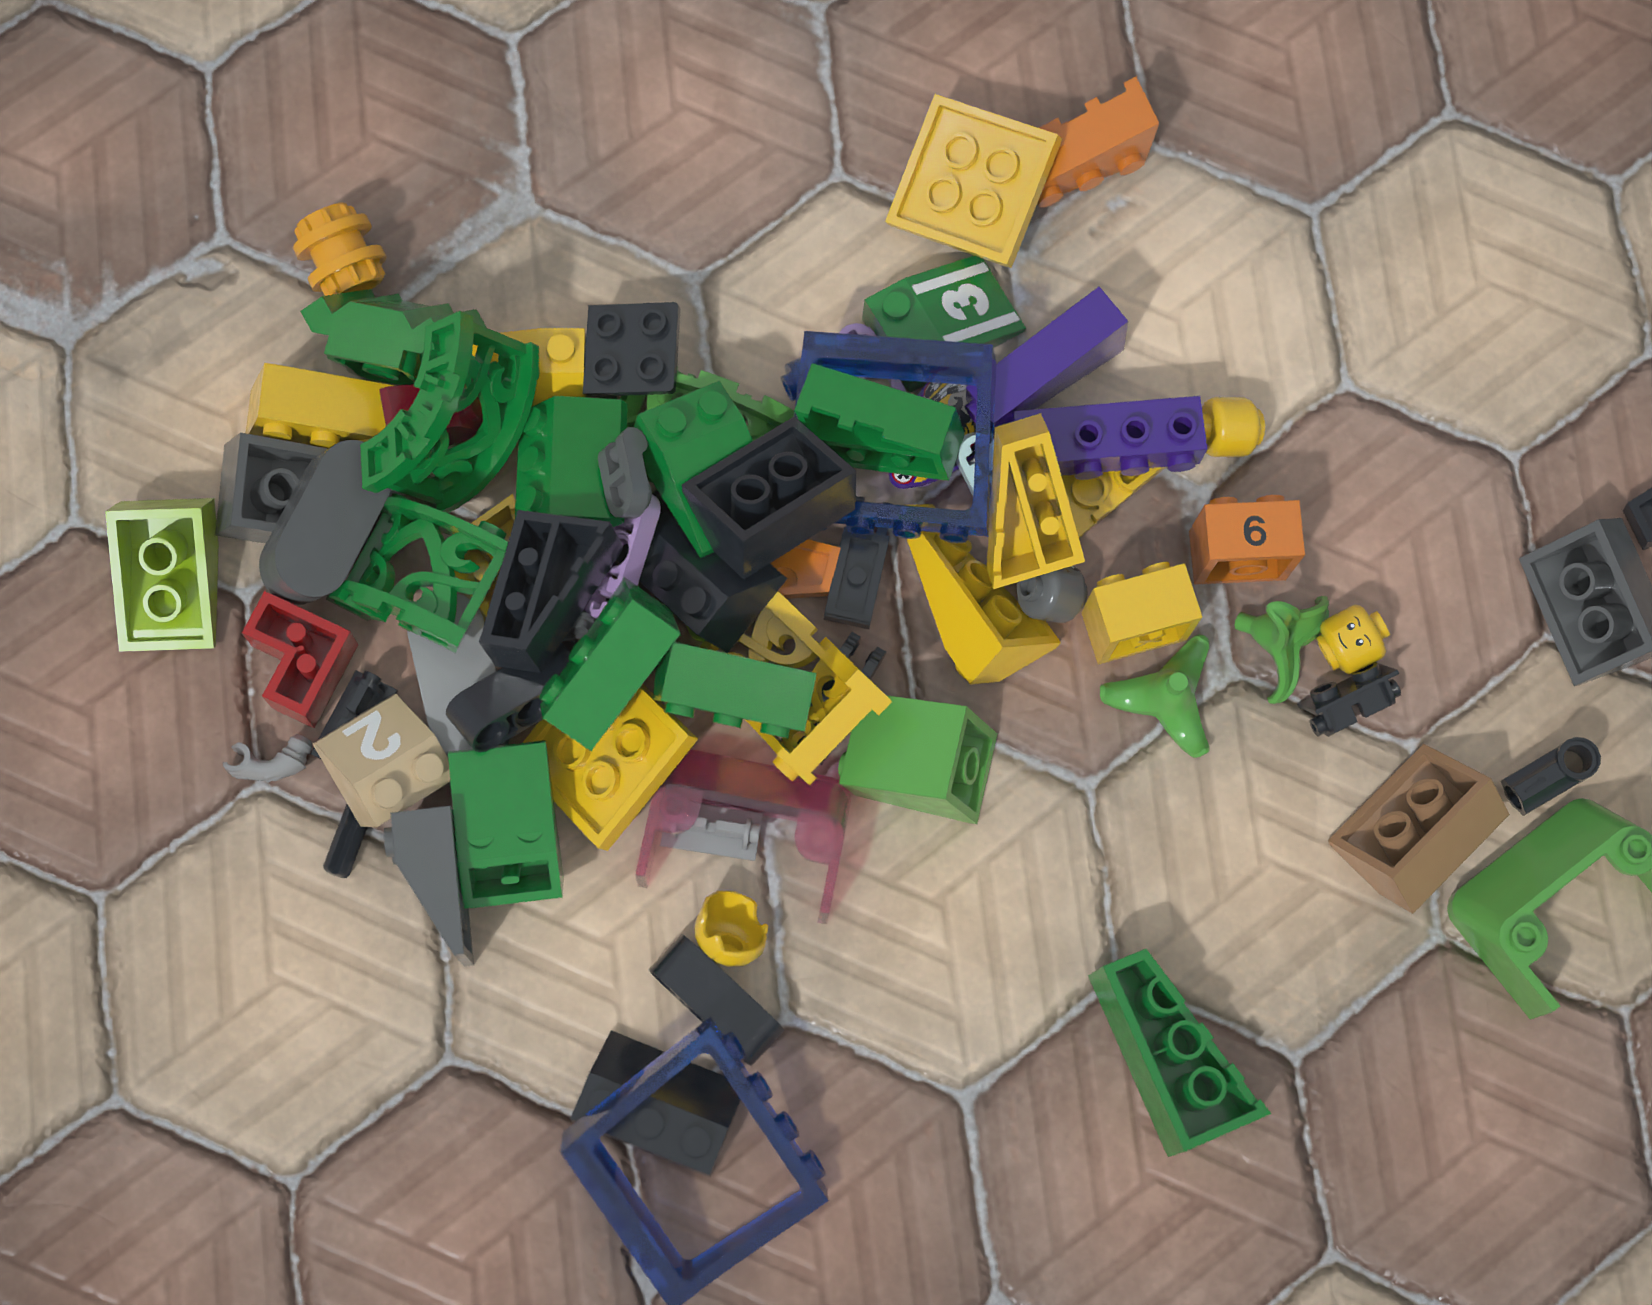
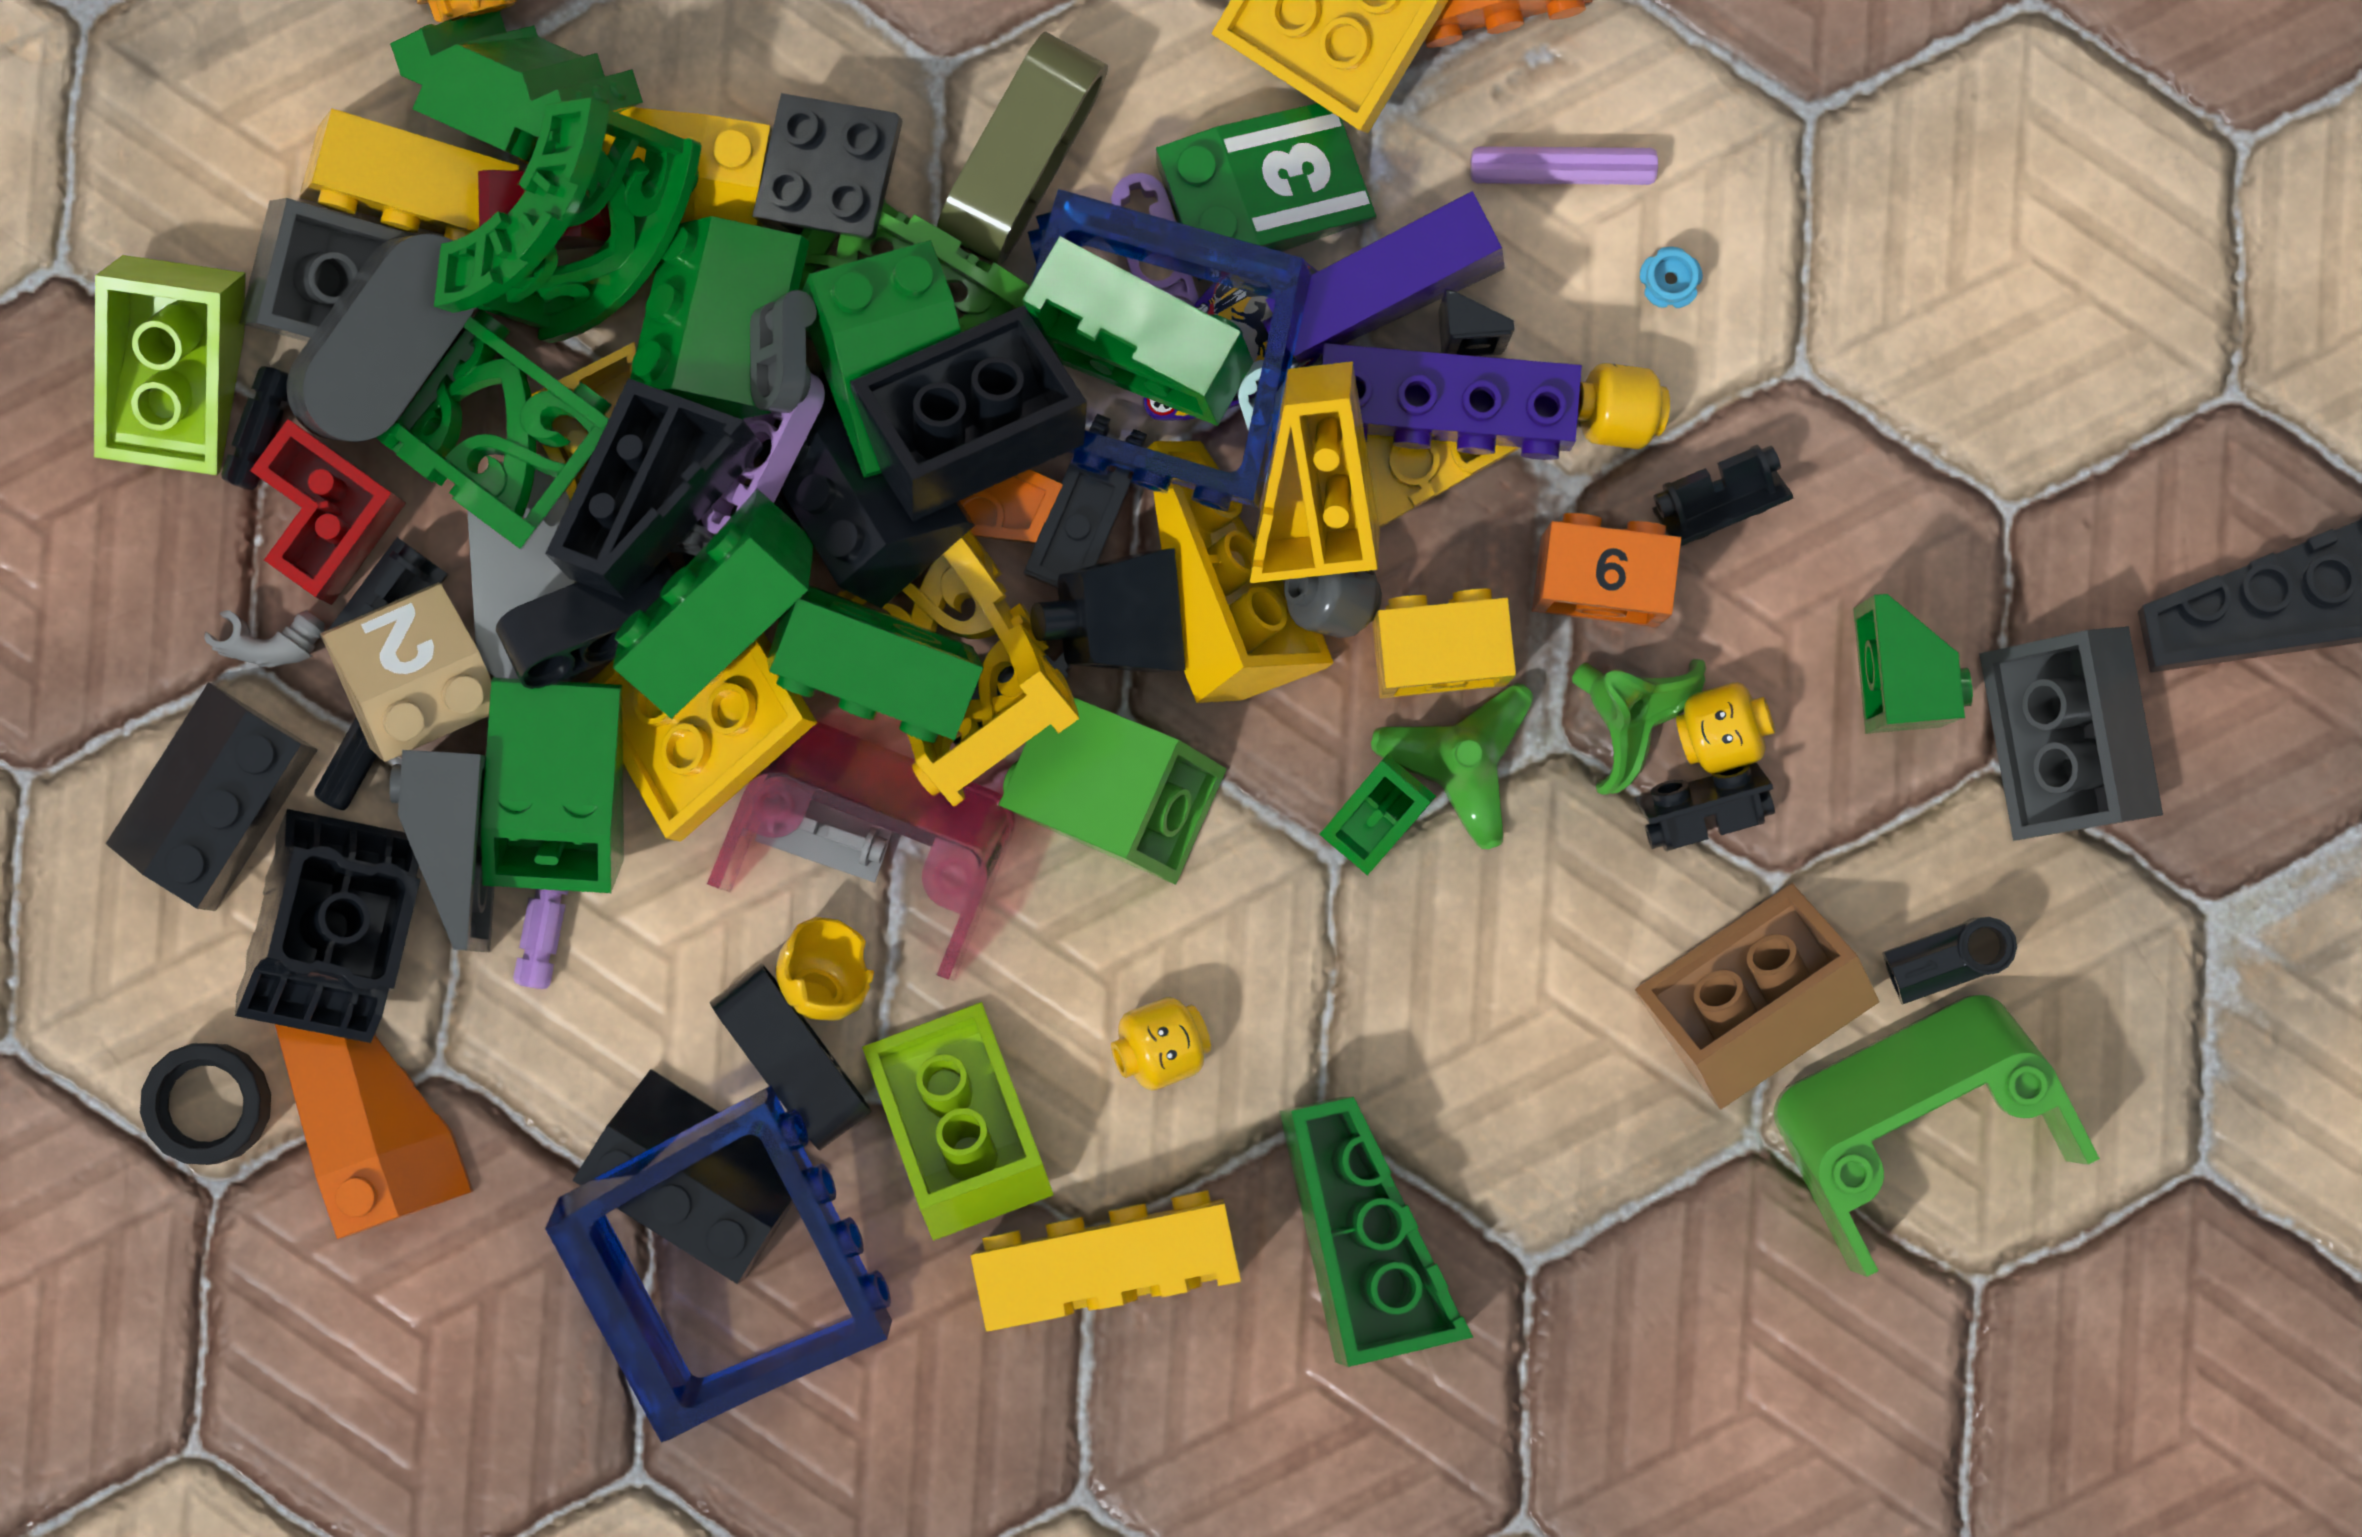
camera: 20 degrees right, 10 degrees up
none -> black slope [105,682,318,911]
none -> black tyre [140,1043,271,1165]
none -> black axle [221,366,288,490]
none -> black slope [235,809,421,1043]
none -> orange wedge [275,1024,474,1239]
none -> lavender axle [513,889,568,989]
none -> lime slope [862,1002,1054,1241]
none -> olive plant [937,31,1108,265]
none -> yellow wedge [970,1190,1241,1332]
none -> black torso [1030,548,1186,672]
none -> yellow head [1111,997,1211,1091]
none -> green slope [1319,754,1436,876]
none -> black slope [1438,289,1514,356]
none -> lavender axle [1470,146,1658,185]
none -> medium azure plate [1639,247,1703,308]
none -> black hinge [1652,445,1794,547]
none -> green slope [1853,594,1973,734]

